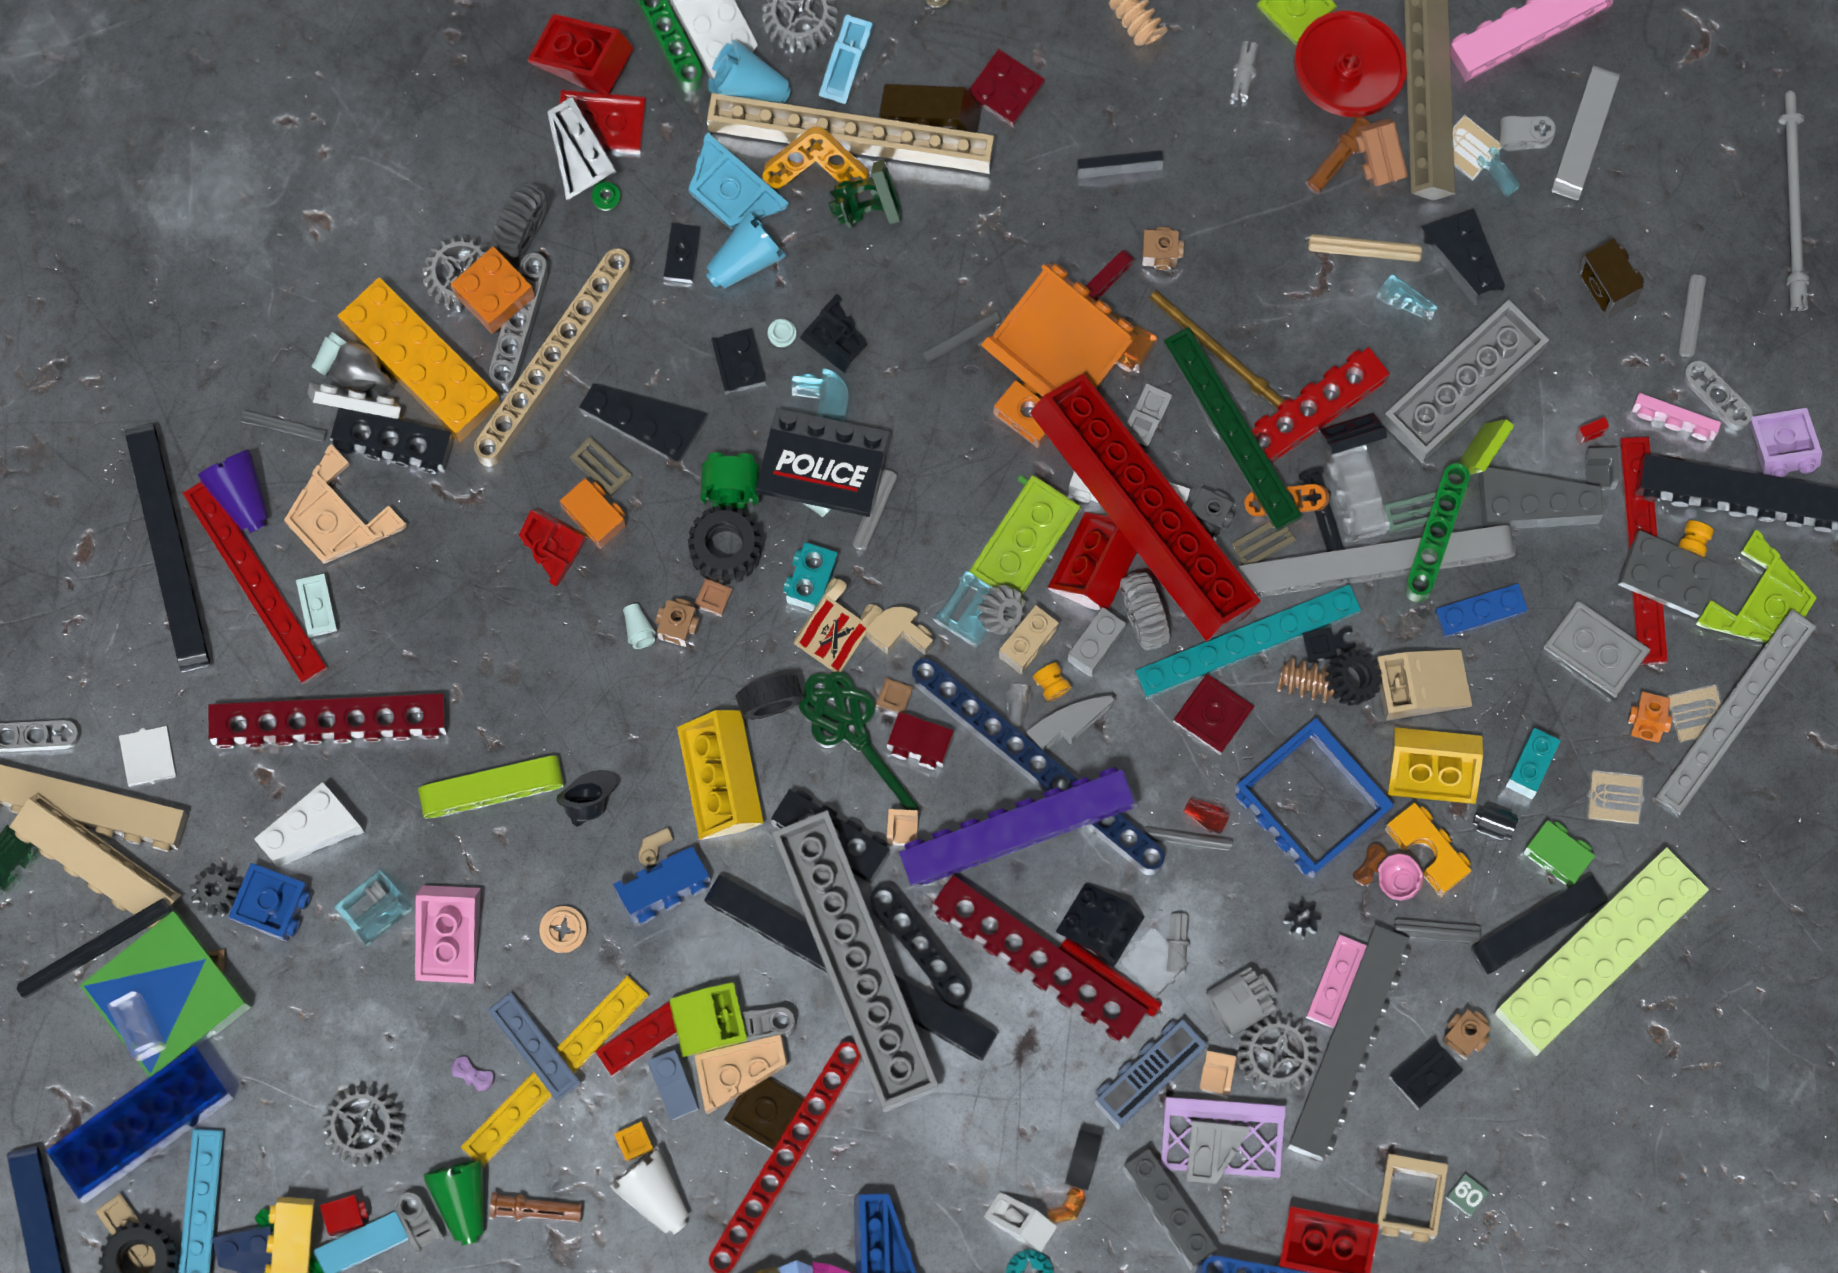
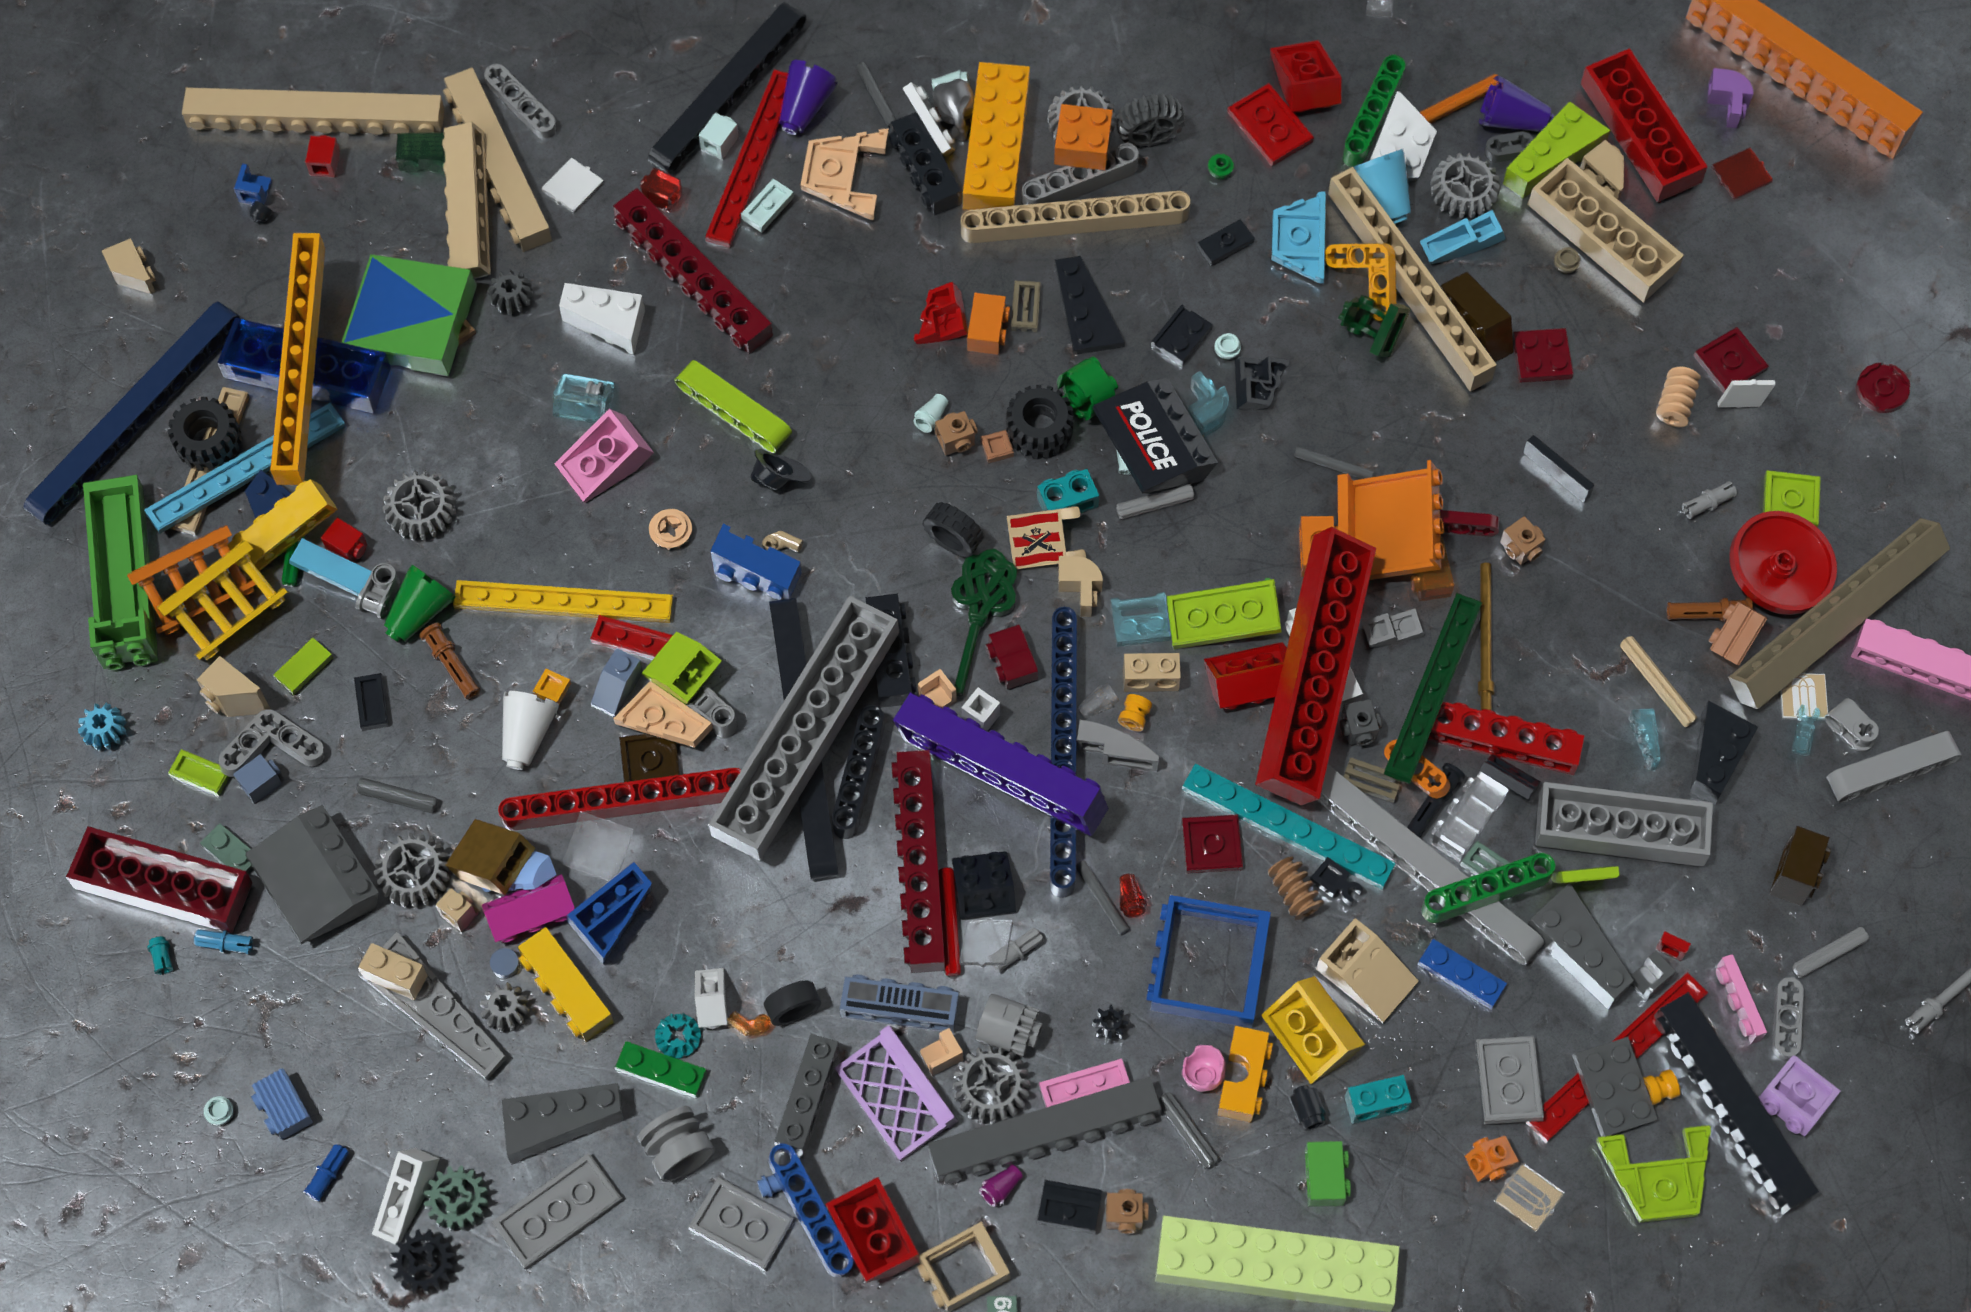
camera: 50 degrees right, 10 degrees down
black axle [17,899,172,999] -> none
clear brick [107,991,167,1061] -> none
blue plate [228,863,311,942] -> none
lavender piece [451,1056,493,1091] -> none
sand blue tile [487,992,581,1102] -> none
wedge [547,97,619,201] -> none
yellow slope [677,710,764,840] -> none
medium azure cone [706,212,787,289] -> none
medium nougat tile [876,678,914,714] -> none
light grey gear [976,585,1027,635] -> none
light grey brick [1068,607,1126,678] -> none
light grey gear [1120,571,1170,651] -> none
light grey wing [1186,1121,1250,1184] -> none
black tyre [1325,649,1382,706] -> none
dark orange piece [1353,844,1387,886] -> none
black beam [1471,875,1608,975] -> none
clear piece [1587,770,1645,824] -> none
light grey tile [1655,609,1816,815] -> none
none -> light orange brick [270,233,325,485]
none -> clear plate [562,811,635,881]
none -> clear red brick [640,168,683,213]
none -> light aqua brick [699,113,739,160]
none -> white brick [961,688,1000,731]
none -> magenta cone [979,1165,1023,1207]

